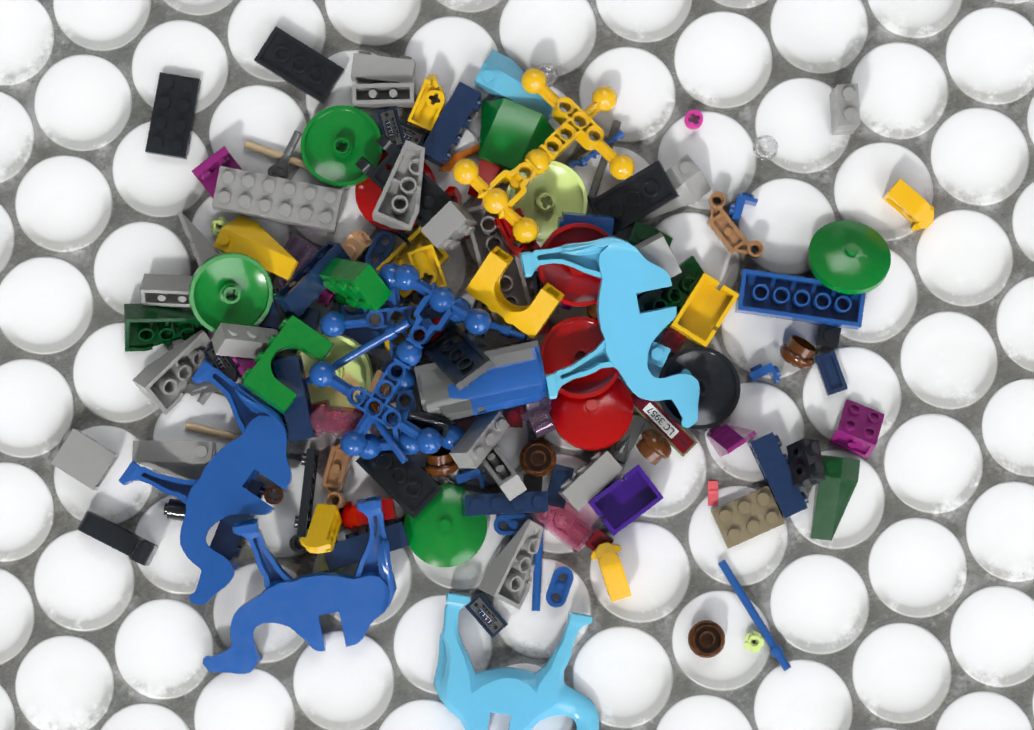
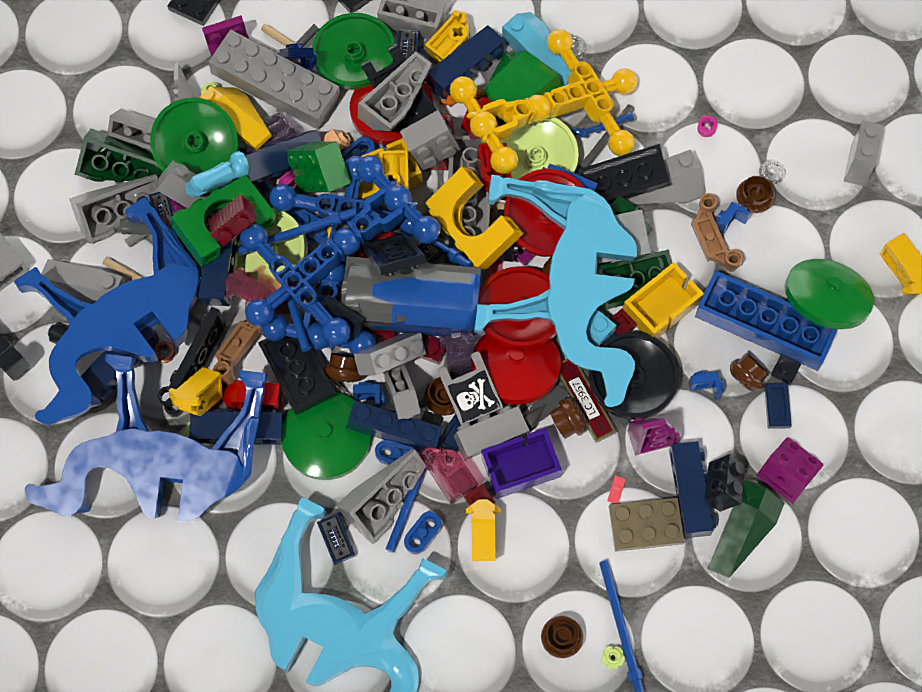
camera: 20 degrees right, 15 degrees down
none -> medium azure piece [186,151,249,197]
none -> dark red brick [209,194,257,246]
none -> clear blue bracket [280,43,317,70]
none -> flag [438,352,503,426]
none -> reddish brown piece [736,176,775,214]

